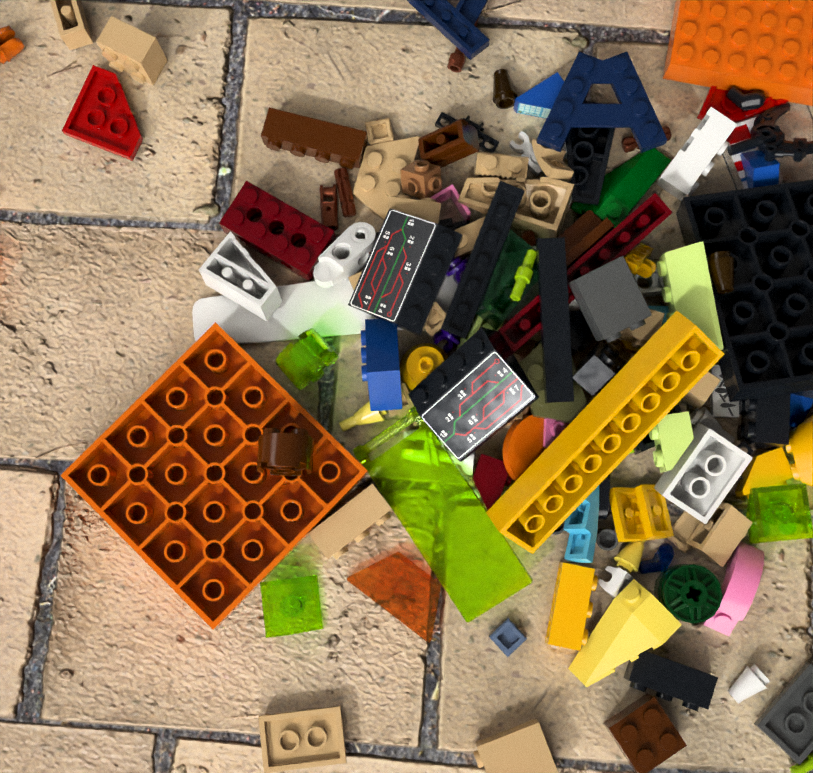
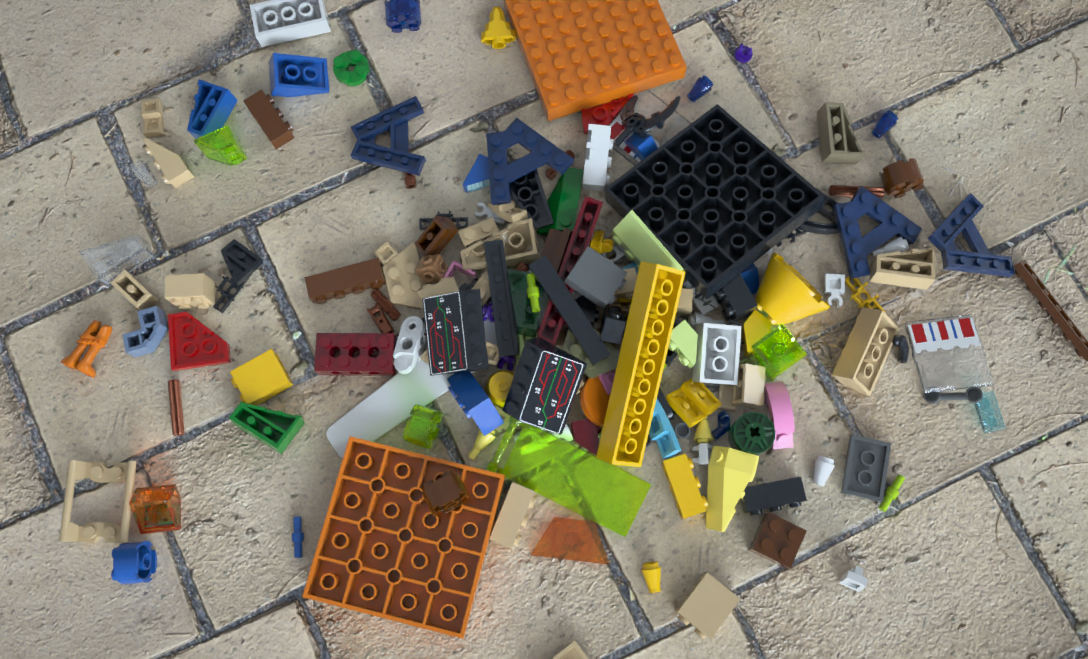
camera: 30 degrees left, 5 degrees down
white wedge [199,231,282,321] -> none
clear neon green slope [260,575,323,638] -> none
sand blue tile [489,618,527,657] -> none
dark brown cone [493,69,517,109] -> none
dark brown cone [707,251,734,294] -> none
black arm [726,86,766,111] -> none
none -> sand blue brick [122,306,169,358]
none -> copper axle [168,379,185,436]
none -> black piece [213,274,252,314]
none -> black wing [221,239,263,287]
none -> green wedge [229,402,305,455]
none -> yellow brick [230,349,294,406]
none -> blue bar [292,517,304,558]
none -> yellow cone [641,561,661,593]

